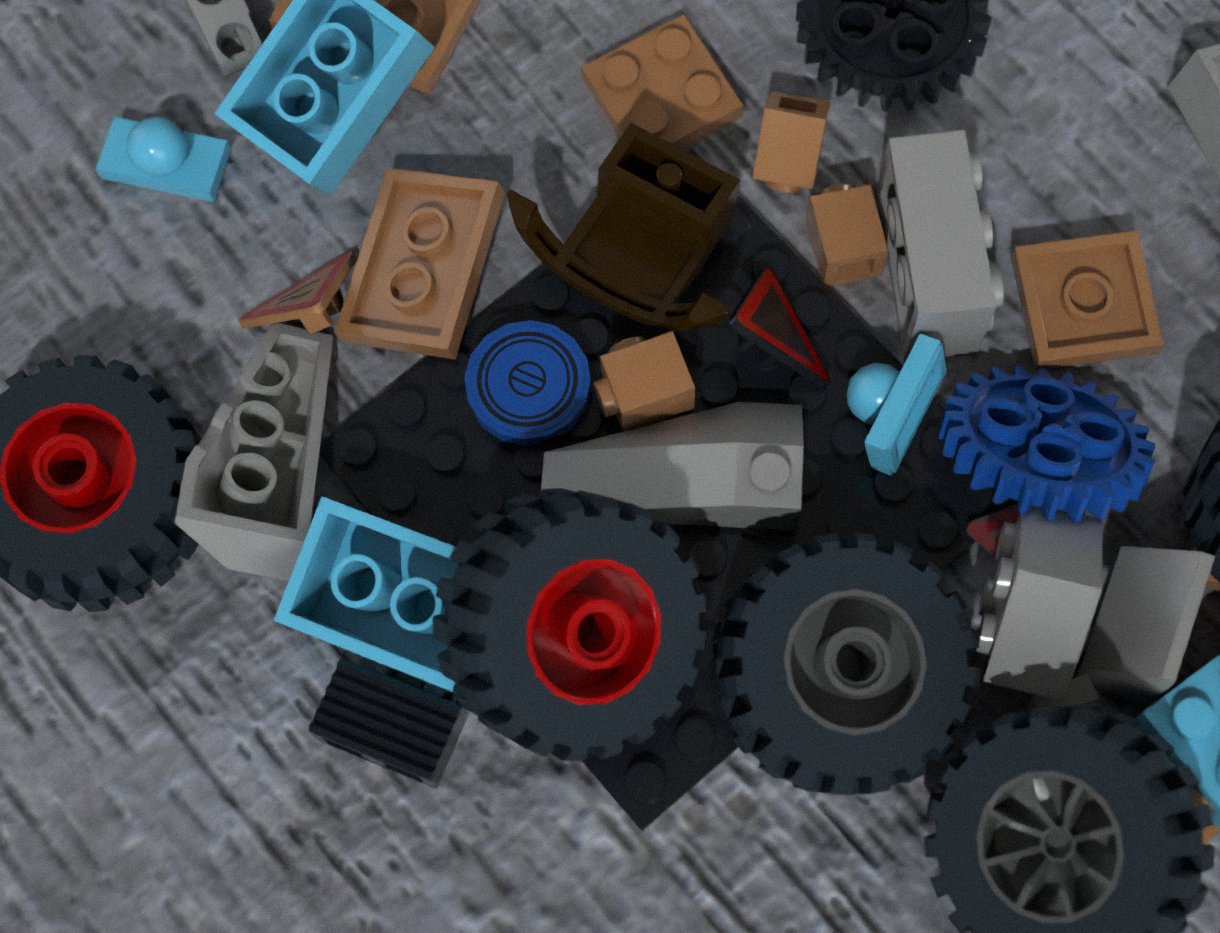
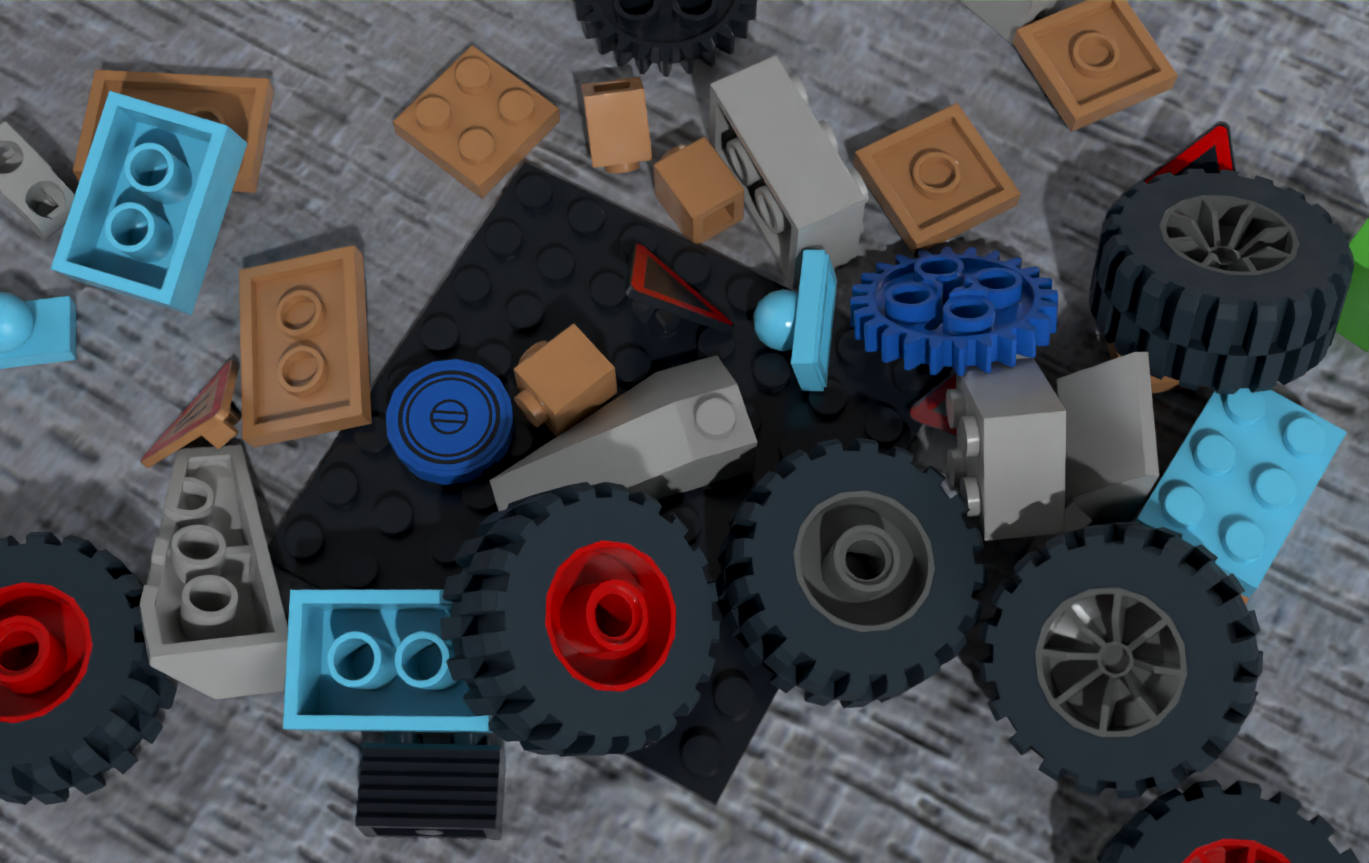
camera: 25 degrees left, 5 degrees down
dark brown piece [507,123,740,331] -> none

